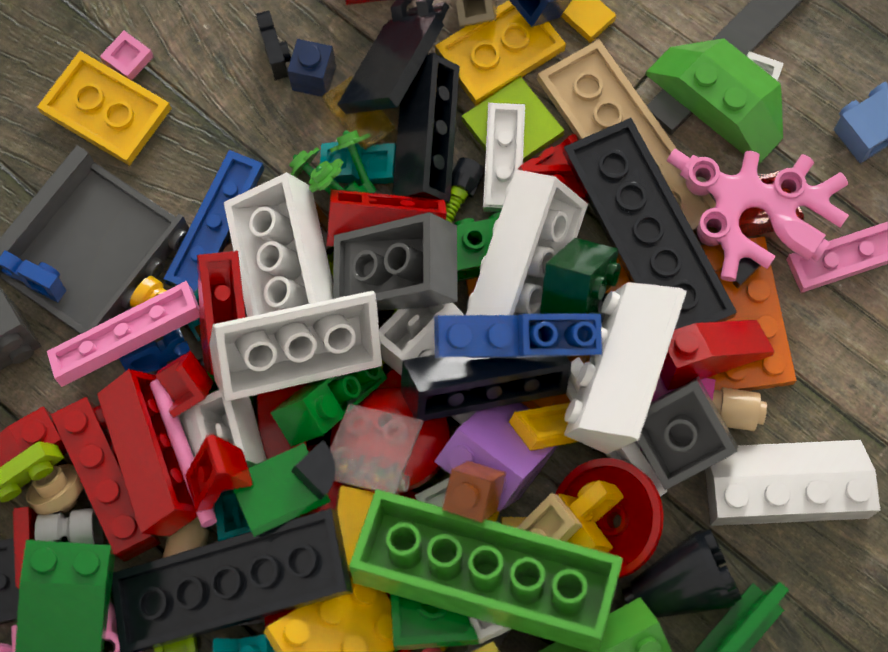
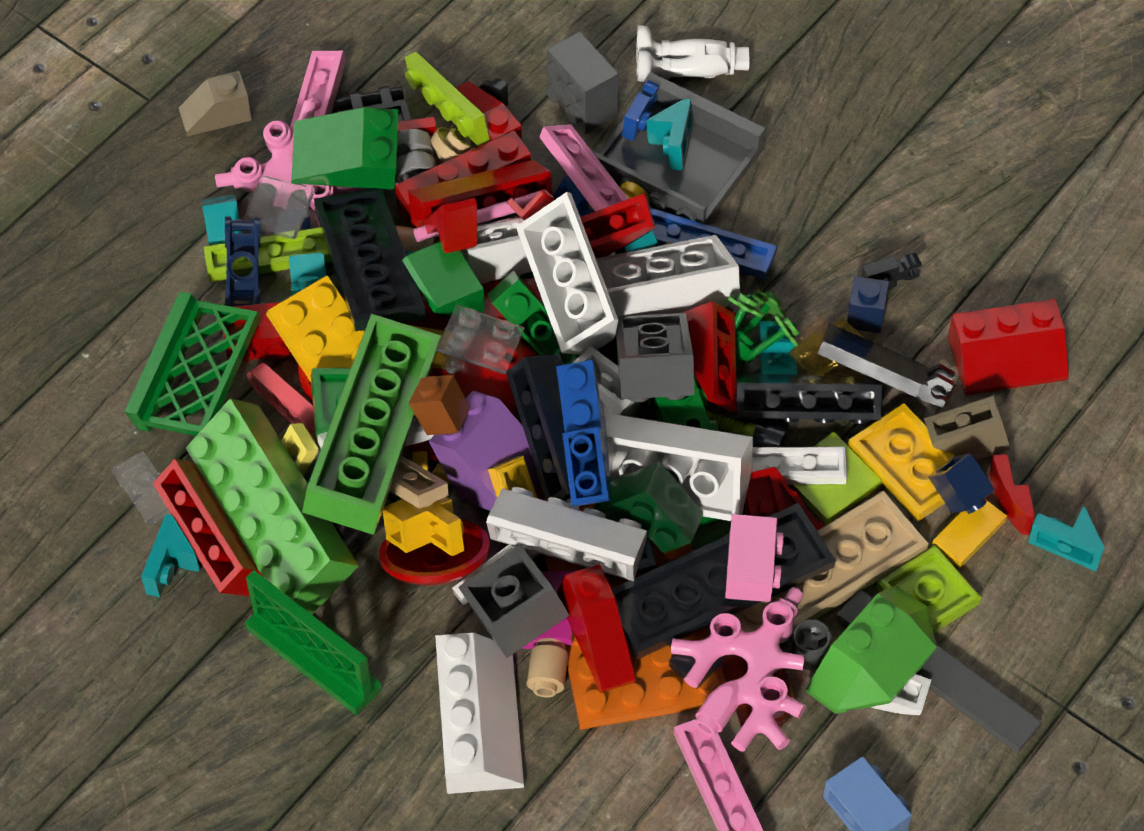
camera: 85 degrees right, 15 degrees down
yellow plate [37,51,171,166] -> none
bright pink plate [100,31,154,81] -> none
black tile [291,440,336,501] -> none
black cone [622,529,742,618] -> none
none -> teal slope [646,99,693,170]
none -> bright pink brick [725,514,783,602]
none -> dark grey wheel [791,619,831,670]
none -> lime tile [876,544,982,633]

